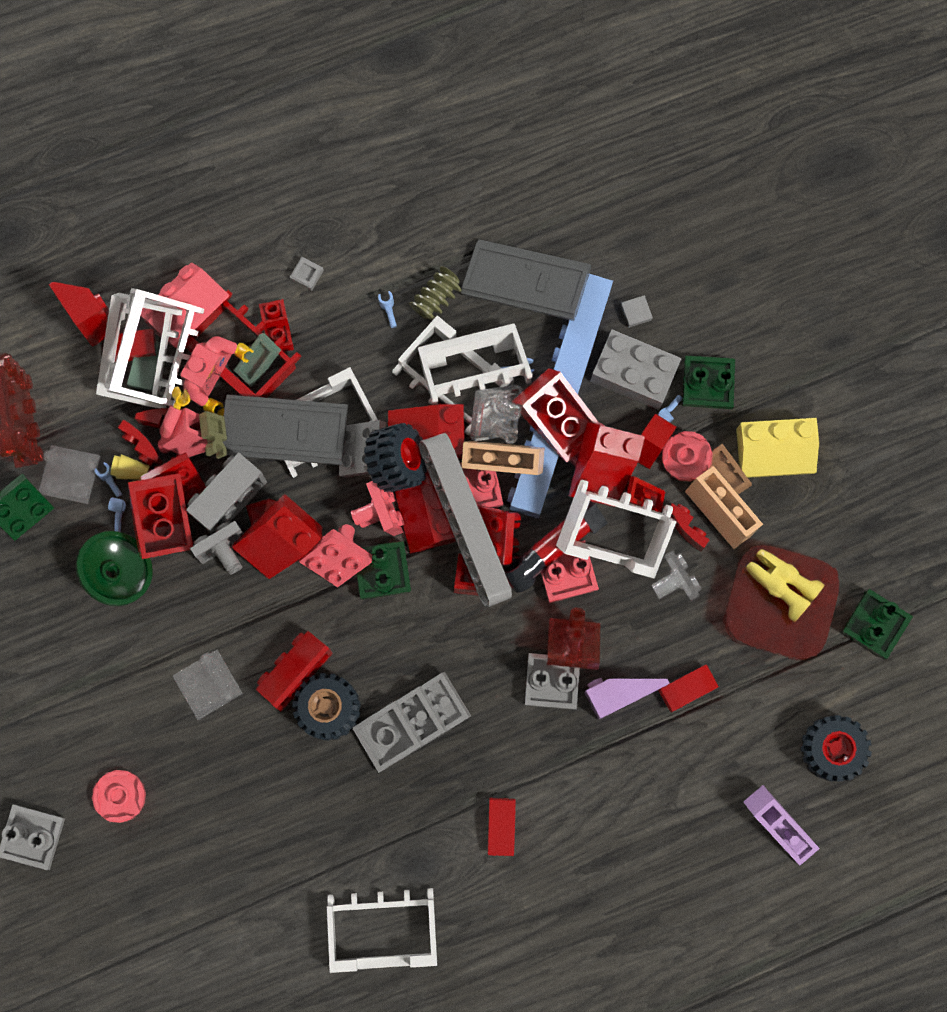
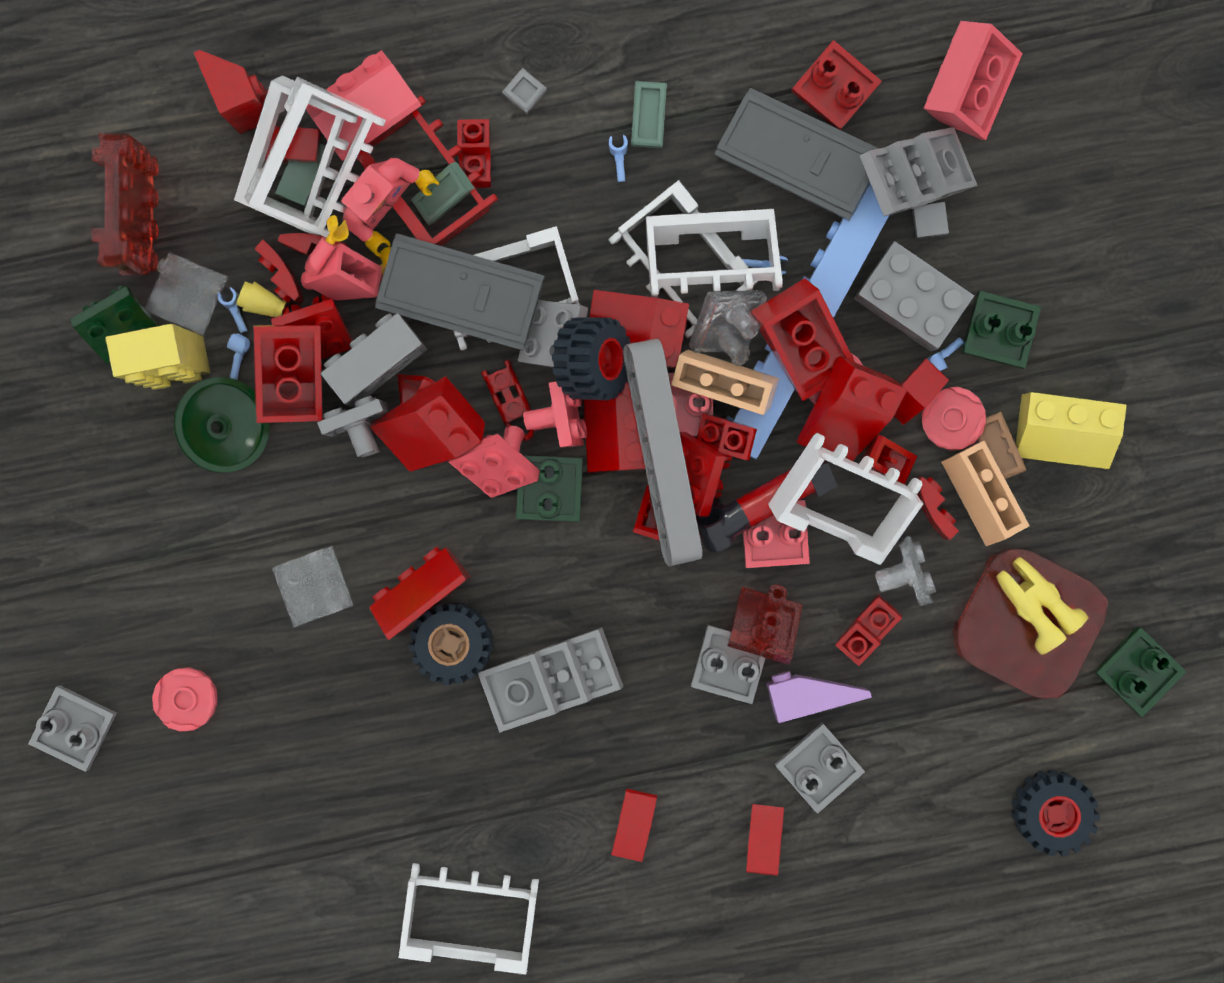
camera: 20 degrees right, 10 degrees up
olive plate [199,411,227,459] -> none
olive piece [409,266,462,321] -> none
red slope [658,664,719,713] -> none
lavender slope [744,785,820,865] -> none
none -> light yellow brick [105,324,210,390]
none -> red piece [481,360,535,441]
none -> sand green tile [631,81,667,148]
none -> red slope [697,413,757,460]
none -> red slope [746,804,784,876]
none -> light grey plate [774,722,865,814]
none -> red plate [791,40,882,130]
none -> red slope [835,594,902,666]
none -> light grey slope [860,127,978,217]
none -> coral slope [924,21,1023,140]

